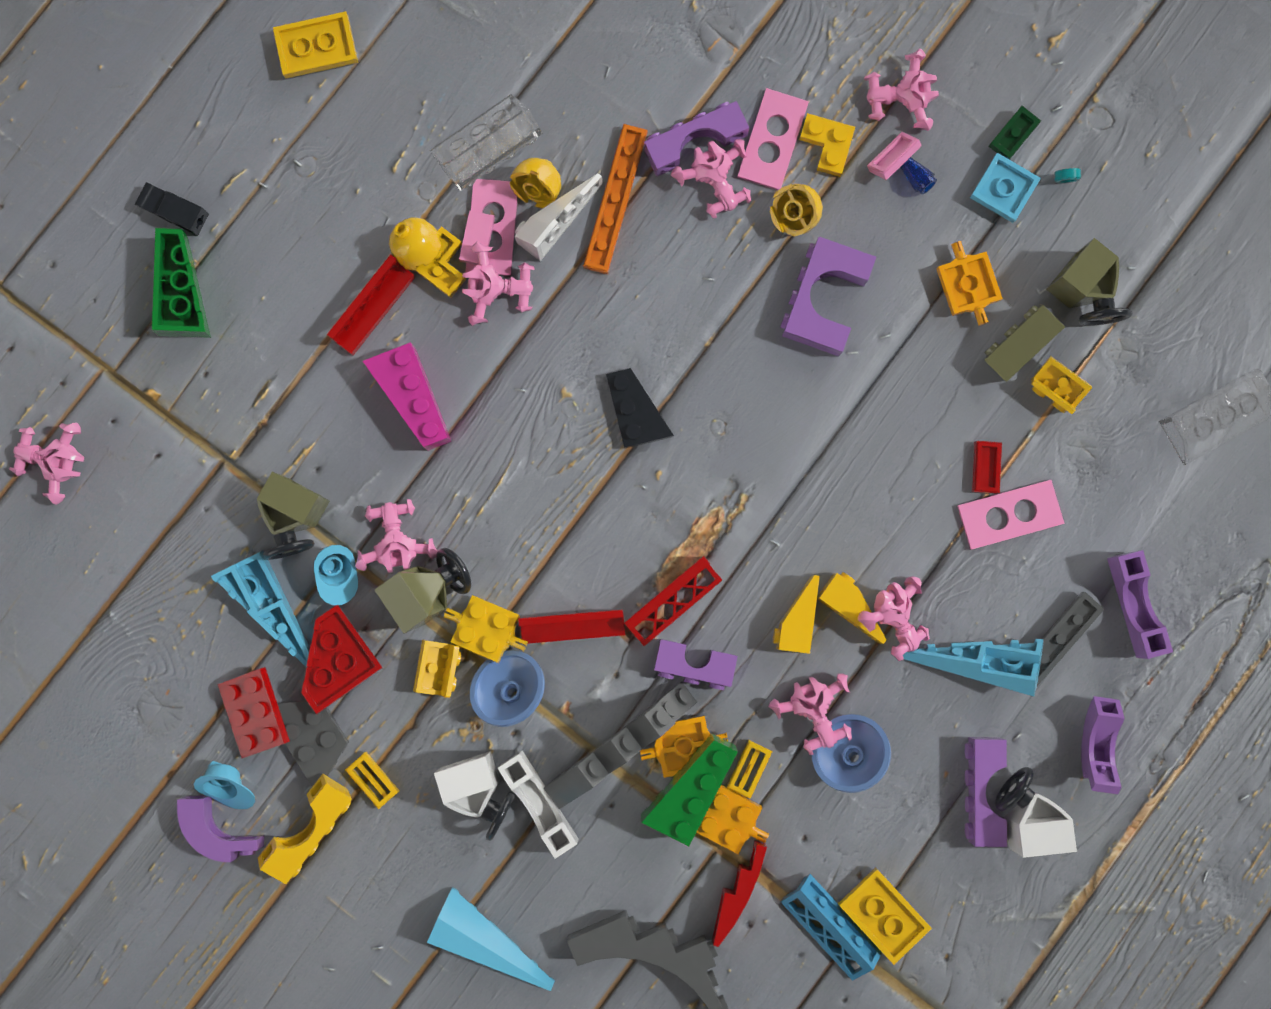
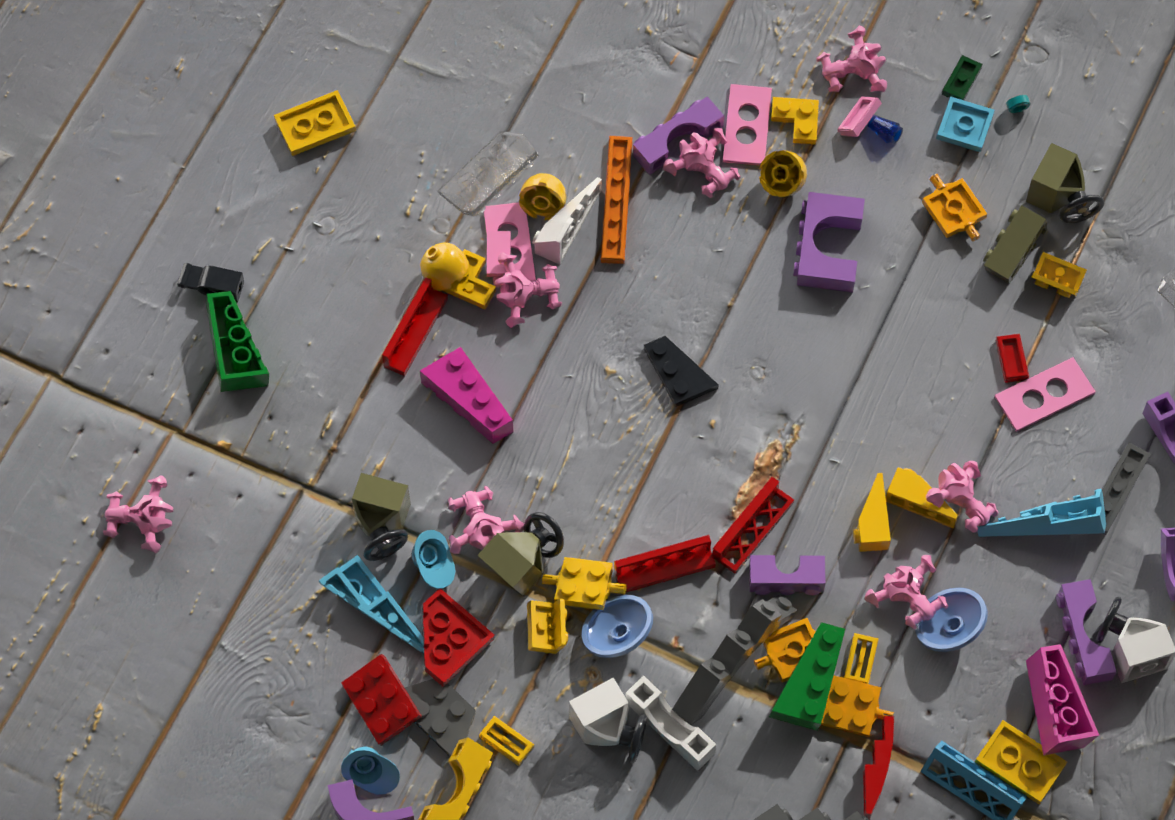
camera: 10 degrees left, 20 degrees down
none -> dark pink wedge [1026,644,1099,756]

